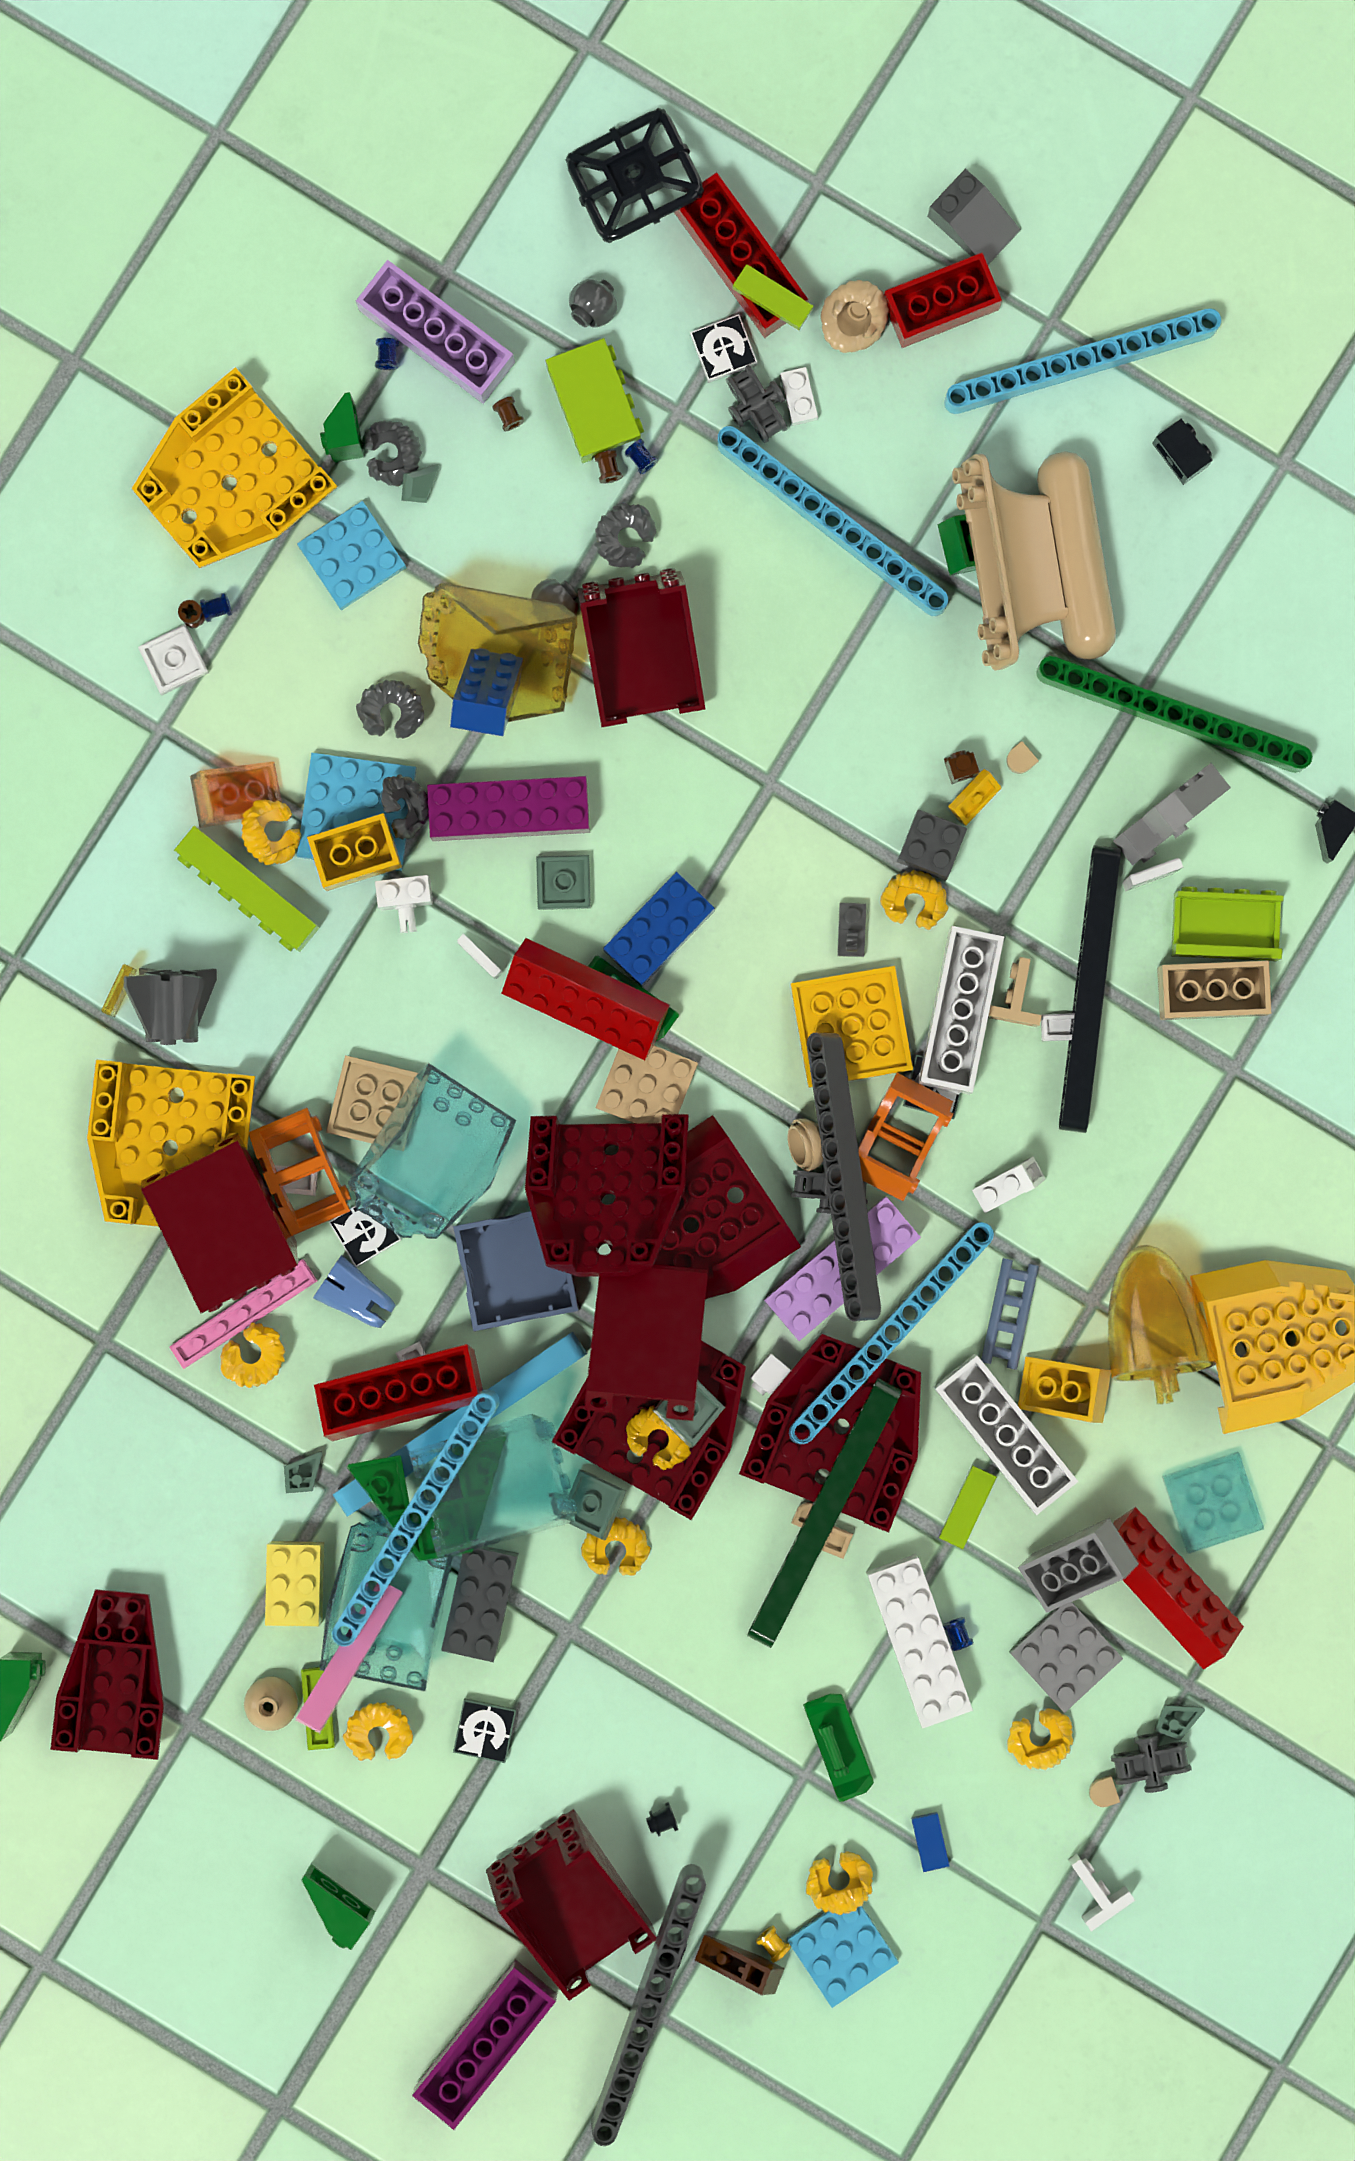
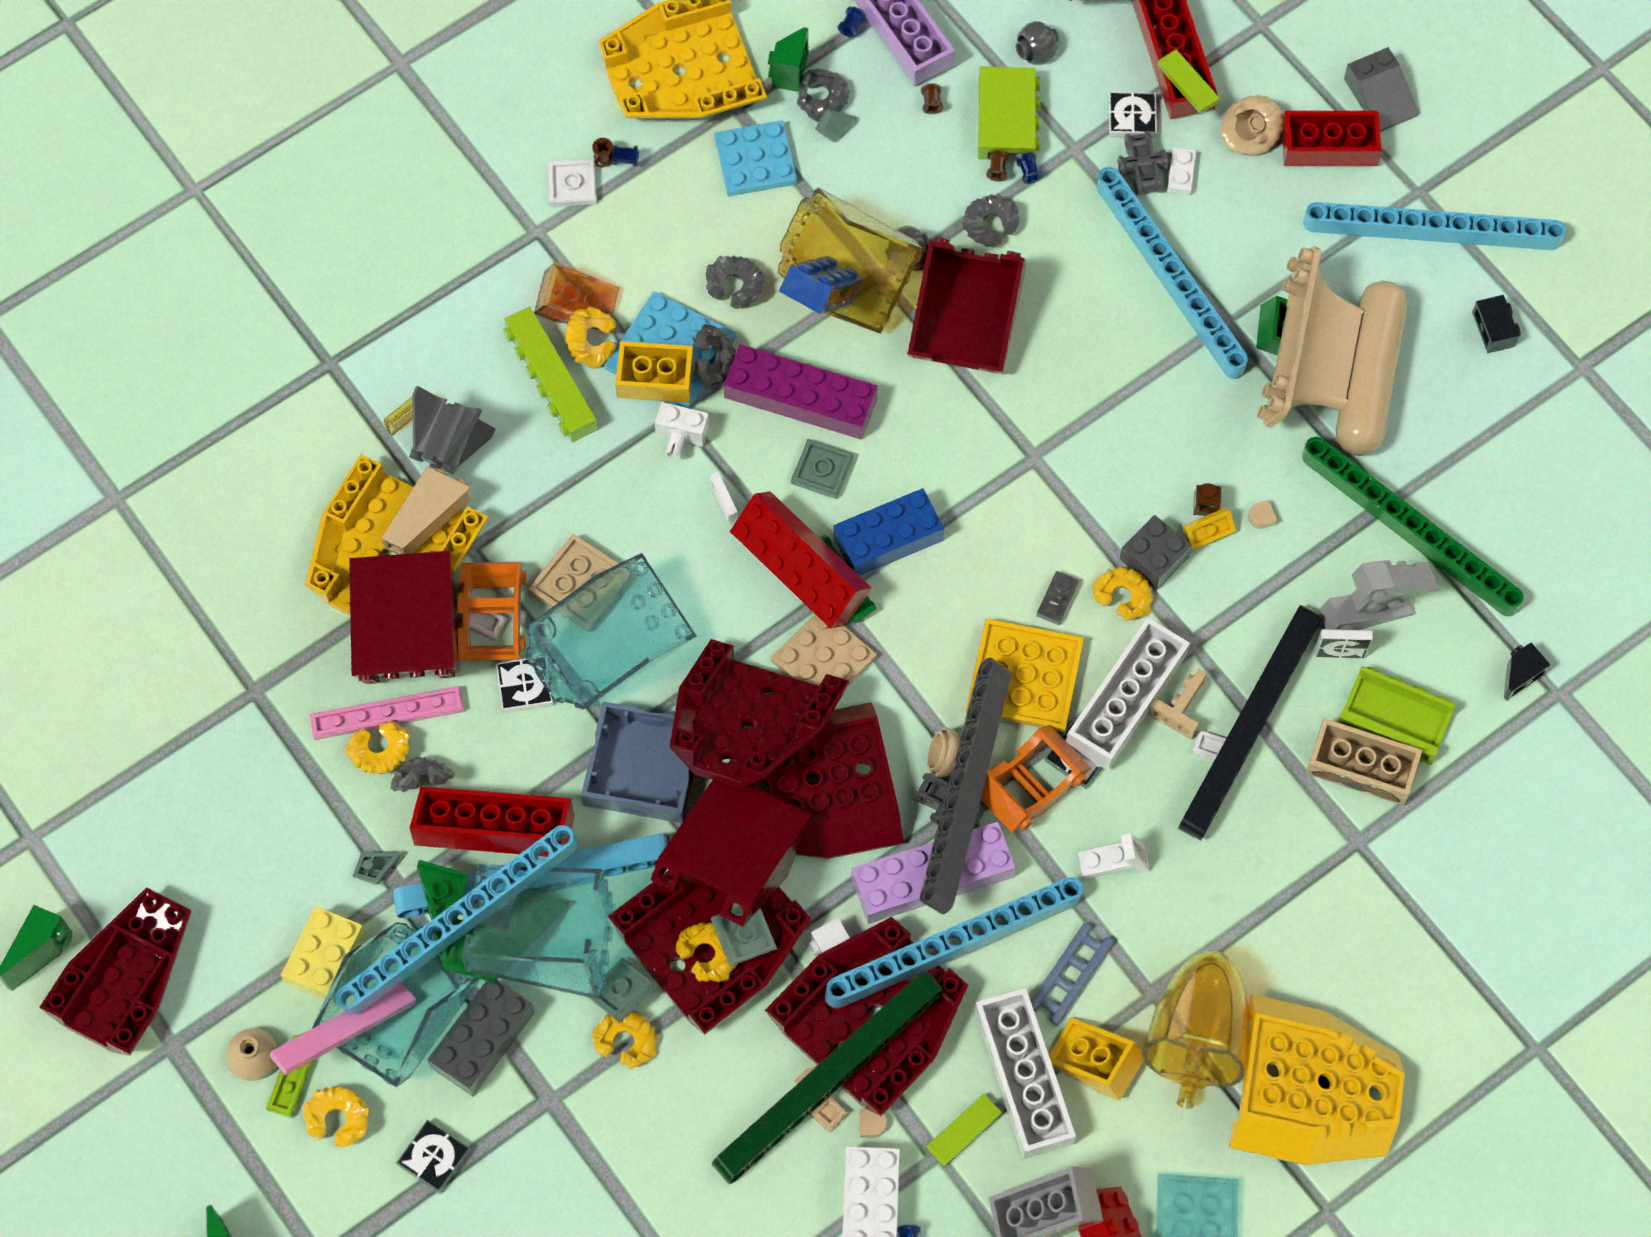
camera: 20 degrees right, 20 degrees down
medium blue piece [313,1255,396,1328] -> none
none -> tan slope [382,466,473,554]
none -> dark grey piece [390,756,455,792]
none -> tan tile [860,1109,887,1138]

